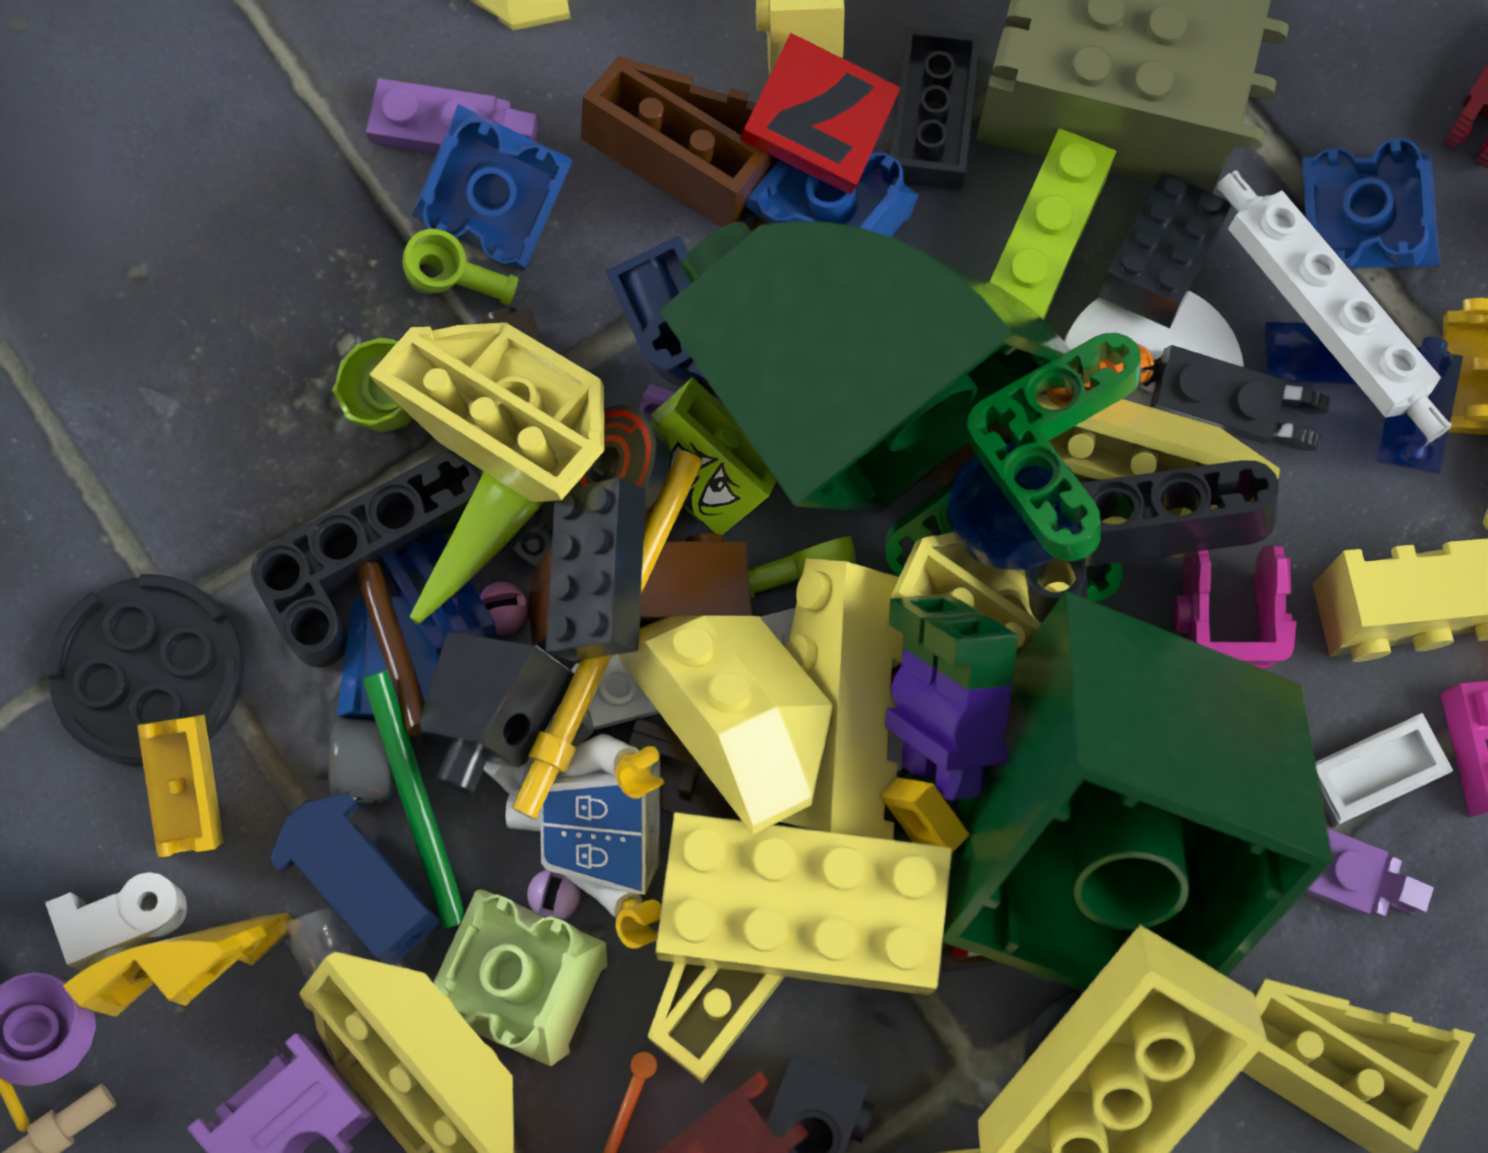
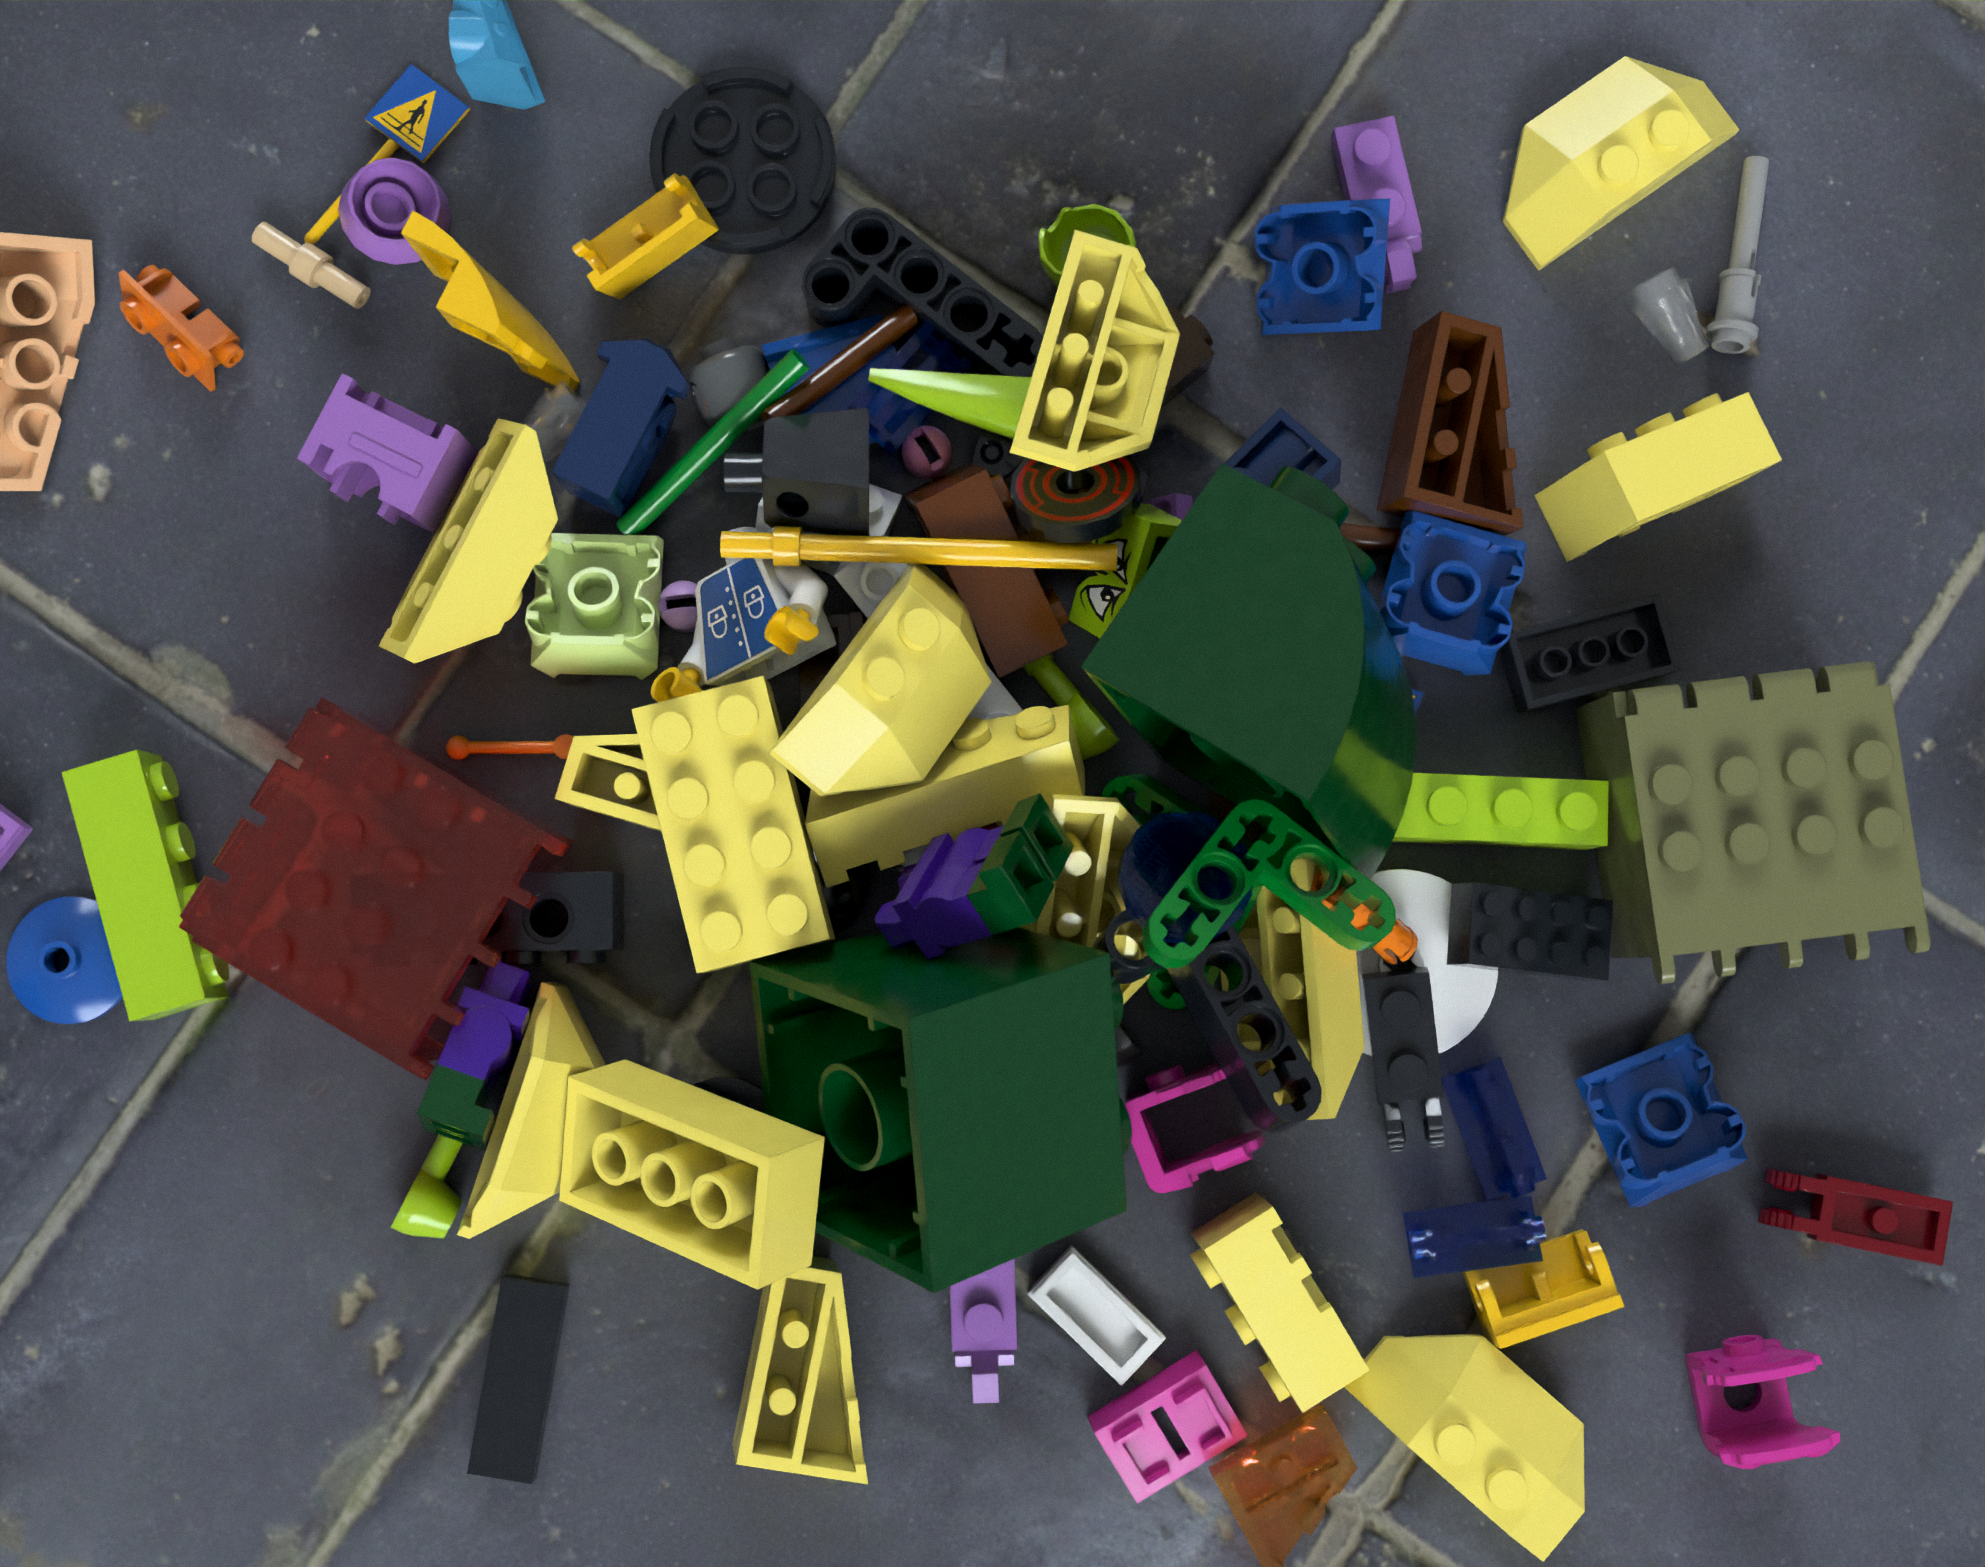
camera: 65 degrees right, 10 degrees up
white leg [45,872,187,971] -> none
lime bar [402,229,519,306] -> none
black piece [546,477,646,661] -> none
red tile [739,33,901,195] -> none
yellow tile [879,777,969,853] -> none
white plate [1216,170,1452,442] -> none

